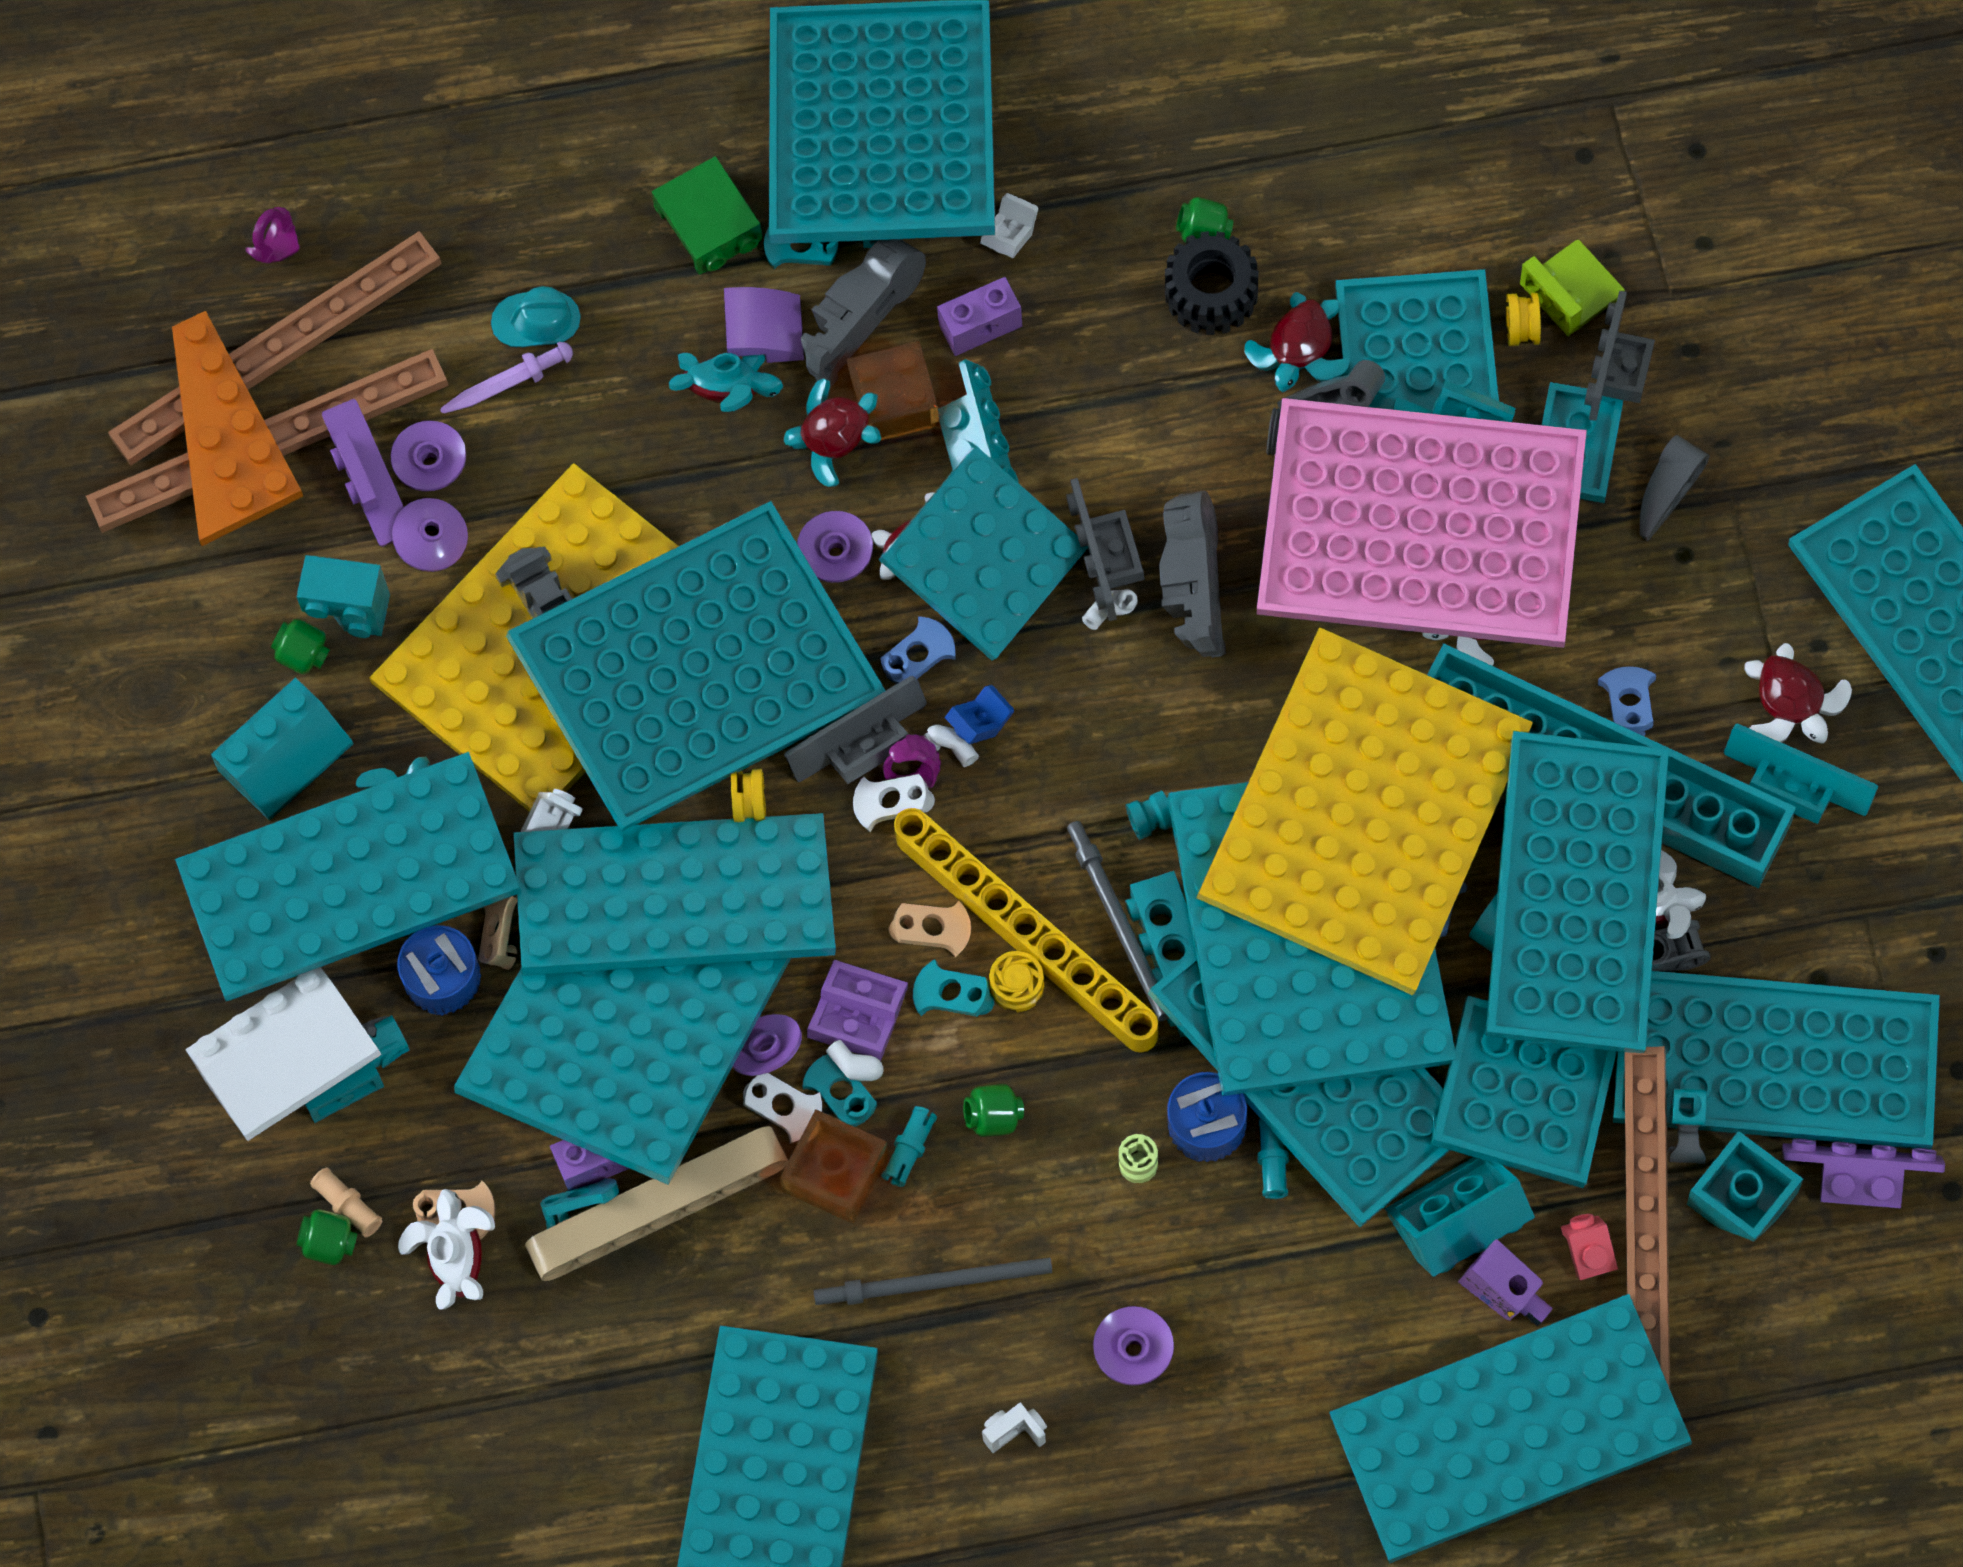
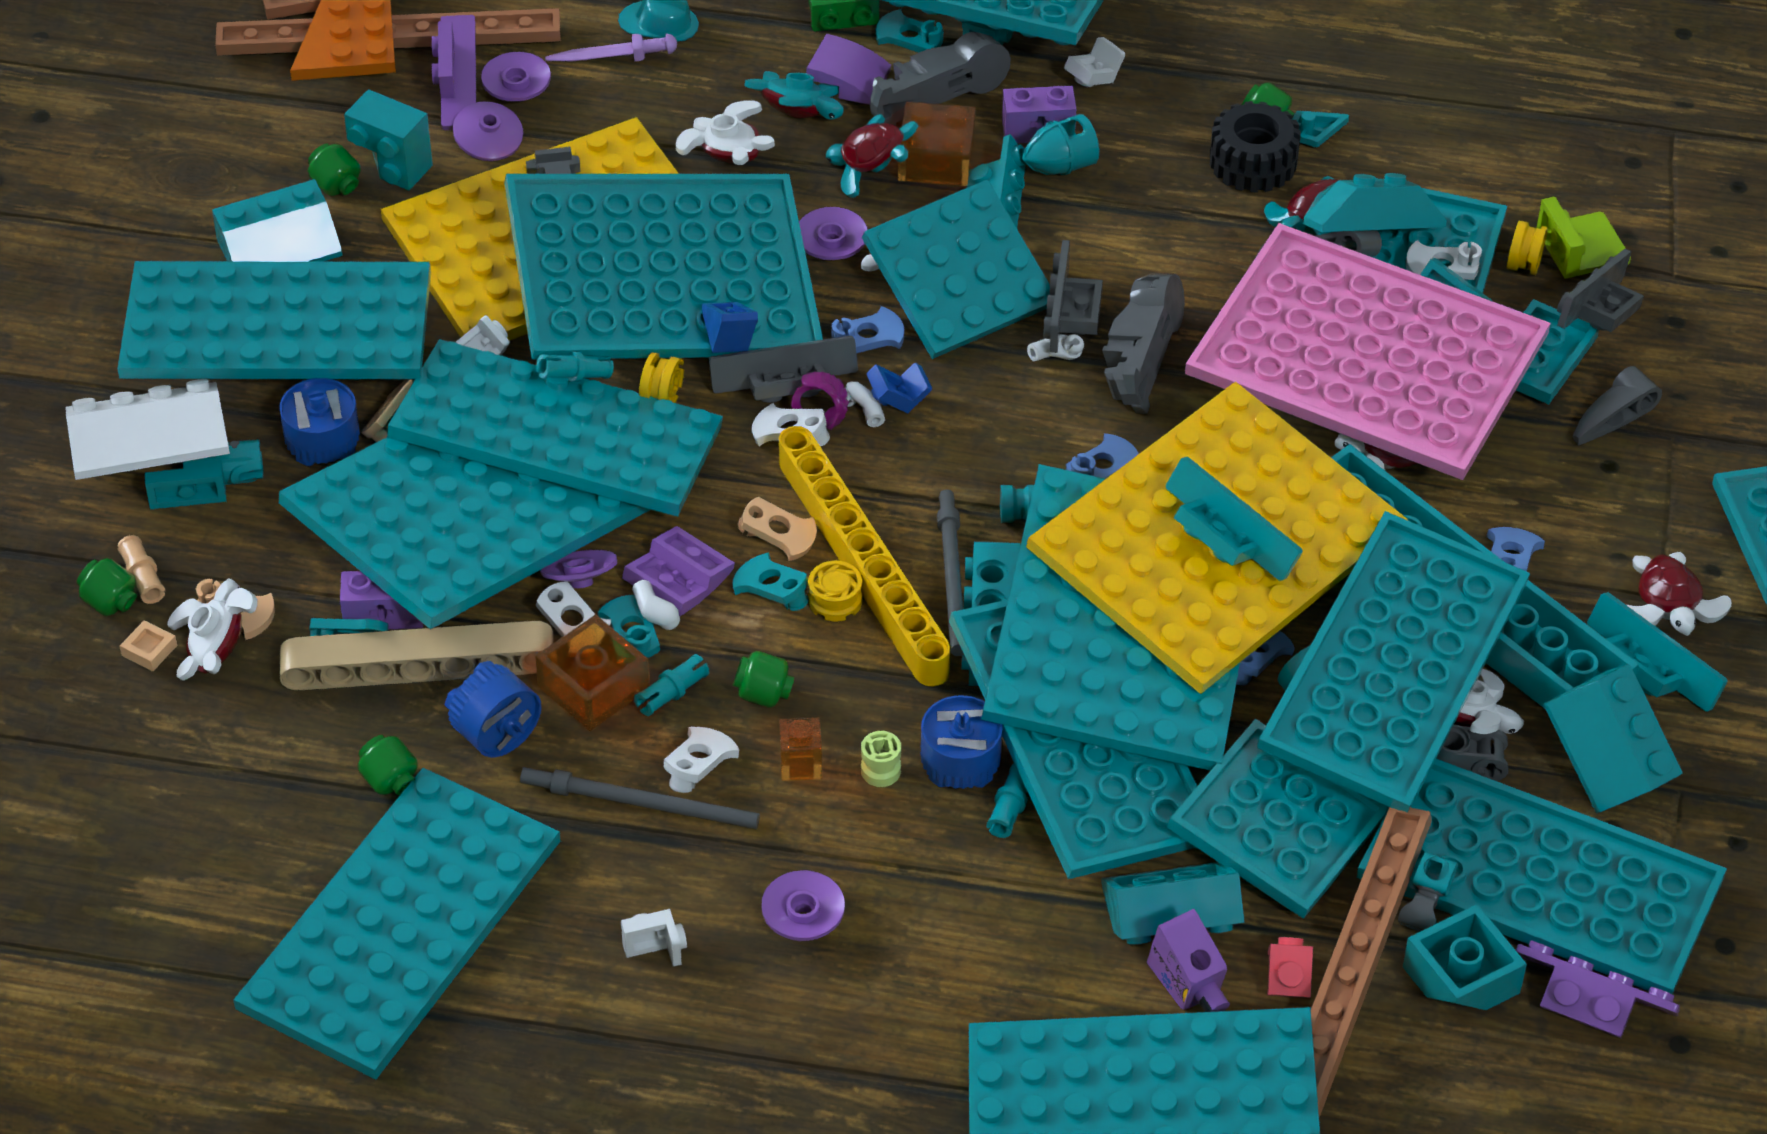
camera: 15 degrees right, 20 degrees down
none -> light nougat plate [120,620,177,671]
none -> green head [357,735,418,795]
none -> blue piece [445,661,542,758]
none -> teal pin [536,351,614,381]
none -> white piece [663,727,739,793]
none -> white animal [676,100,775,165]
none -> blue slope [702,302,758,353]
none -> clear orange brick [779,717,822,781]
none -> teal helmet [1022,114,1099,176]
none -> medium blue piece [1066,433,1139,479]
none -> teal bracket [1166,457,1303,581]
none -> teal piece [1292,111,1349,148]
none -> teal wedge [1303,173,1447,232]
none -> white piece [1406,240,1482,280]
none -> teal slope [1543,664,1683,813]

